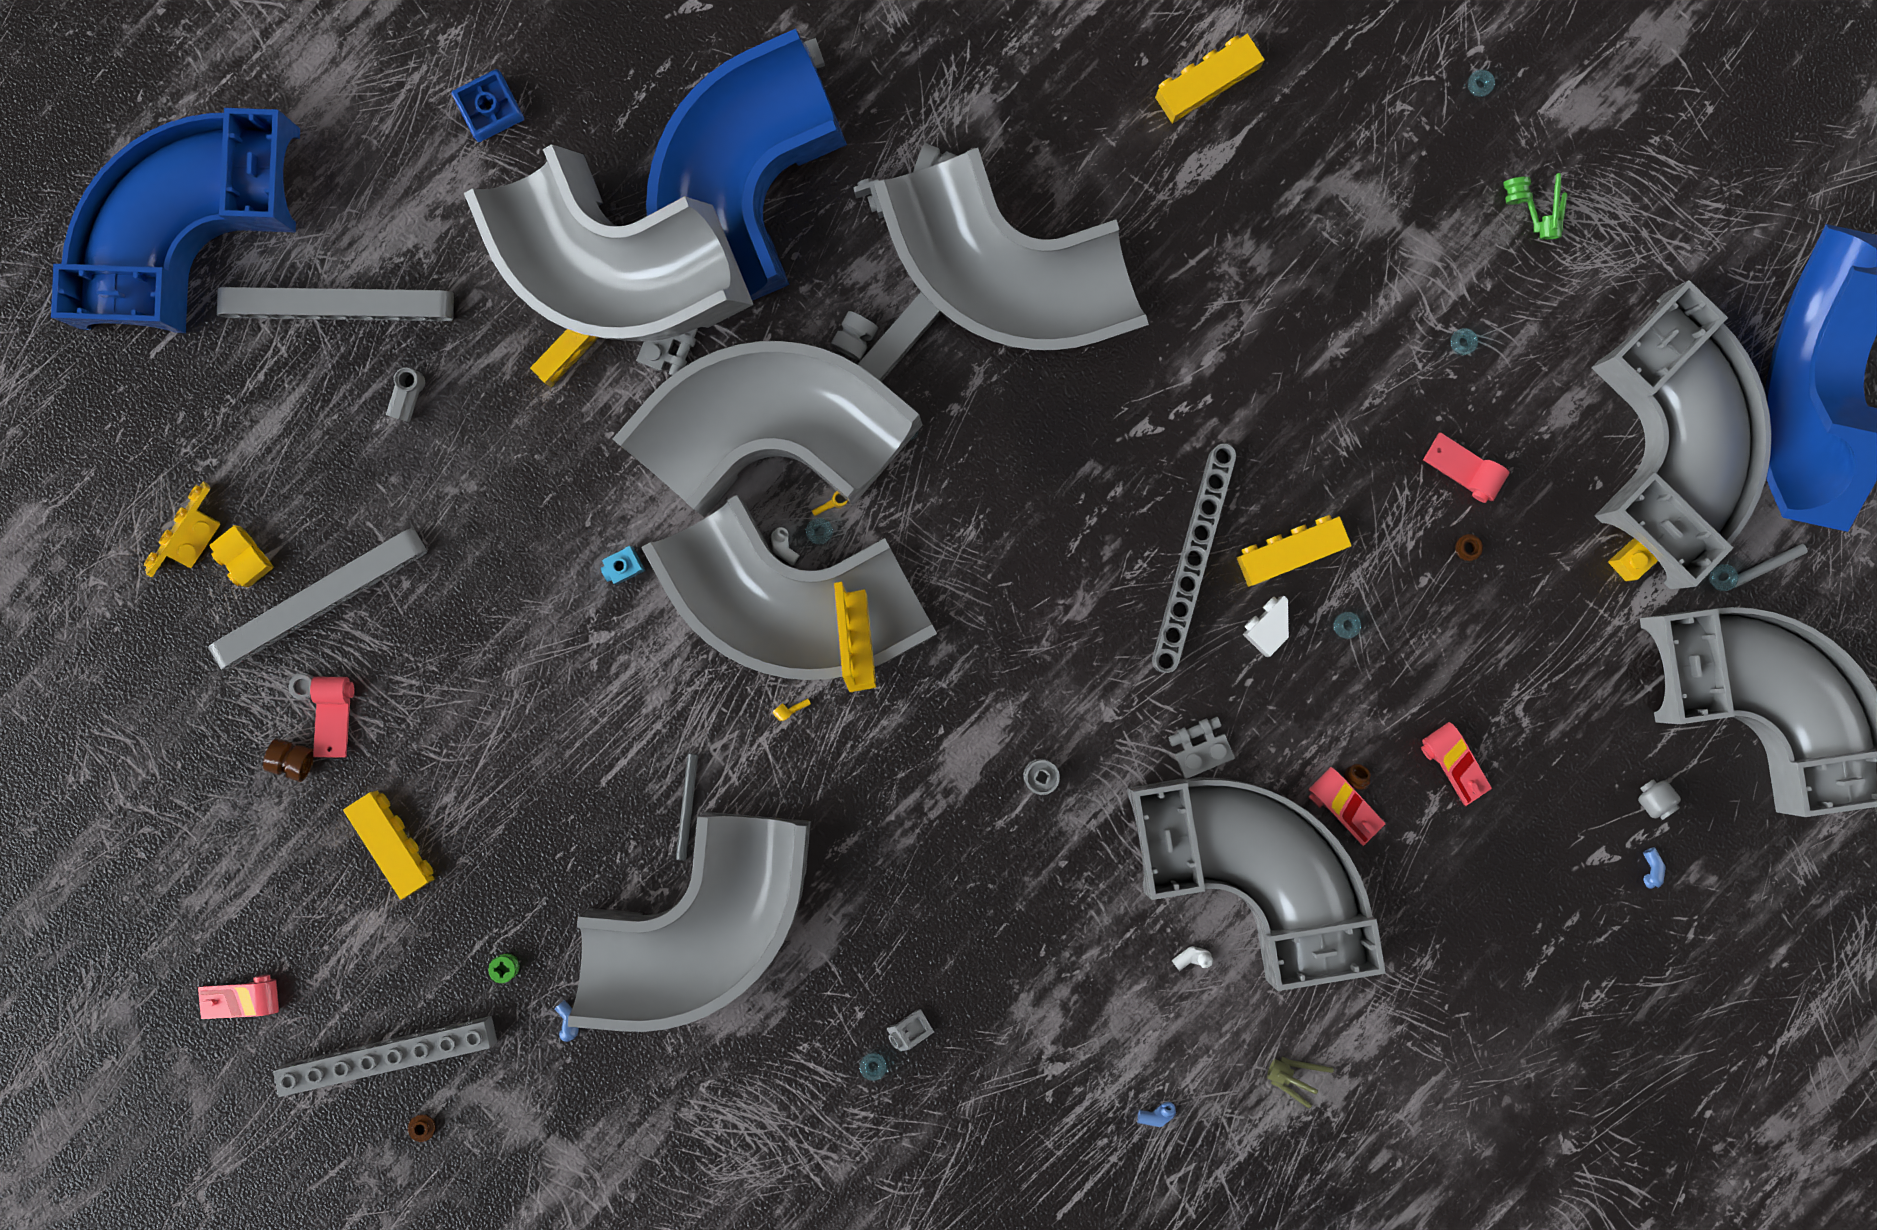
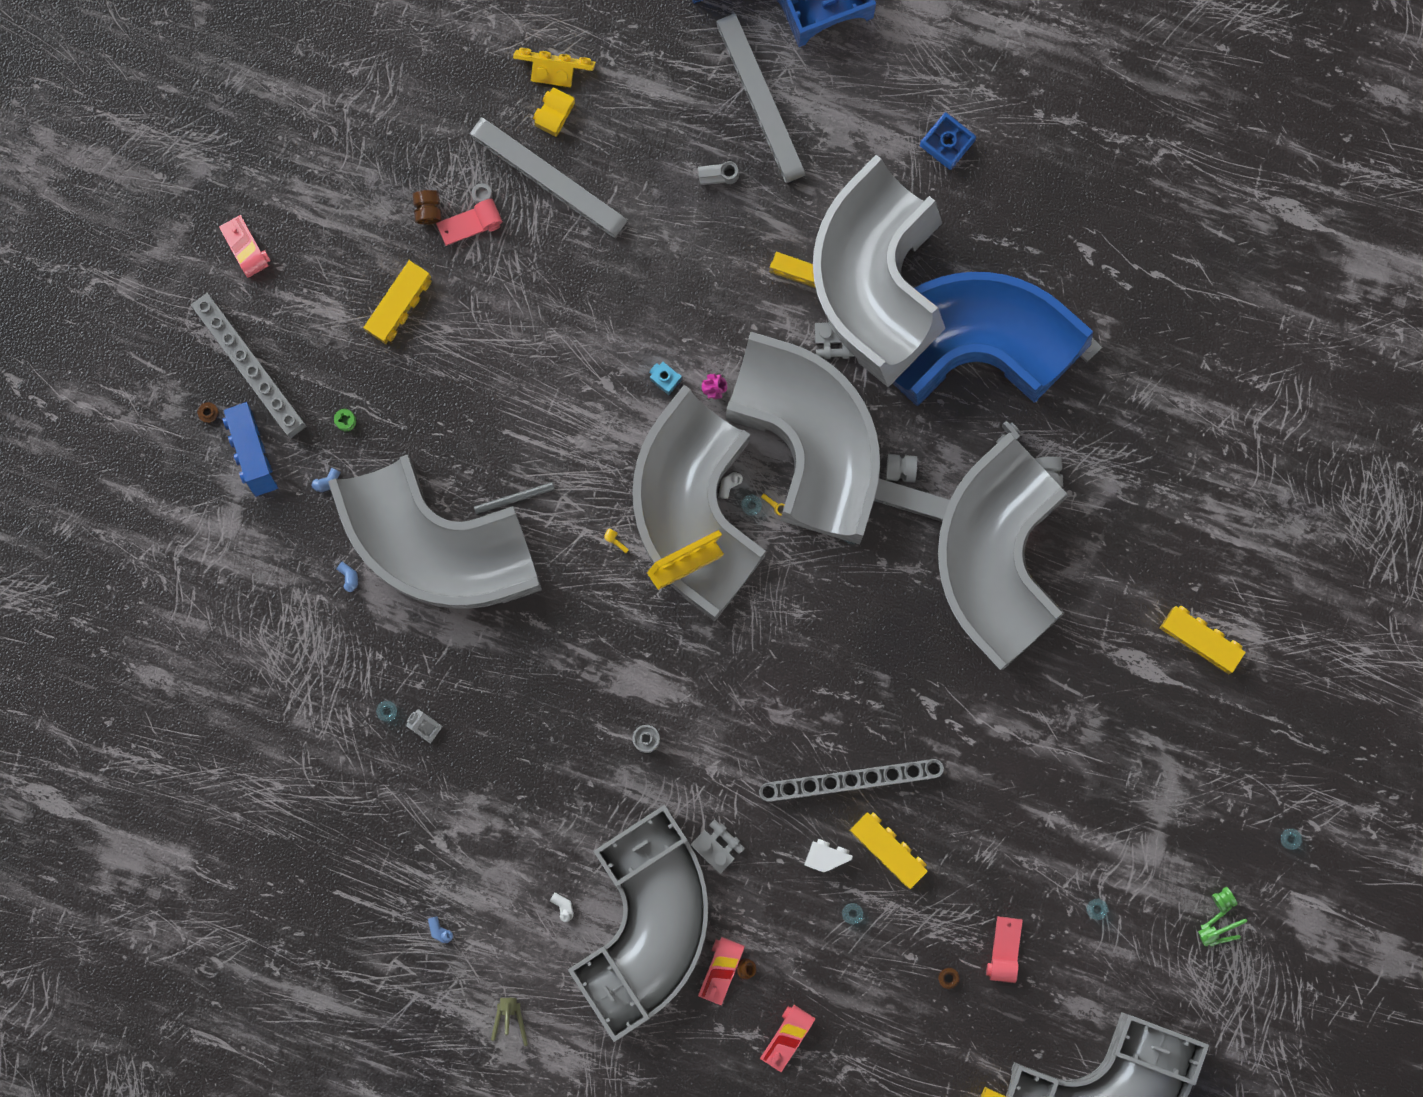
camera: 70 degrees right, 5 degrees down
none -> wedge [223,402,279,497]
none -> medium blue arm [337,561,358,592]
none -> dark pink gear [702,374,727,399]

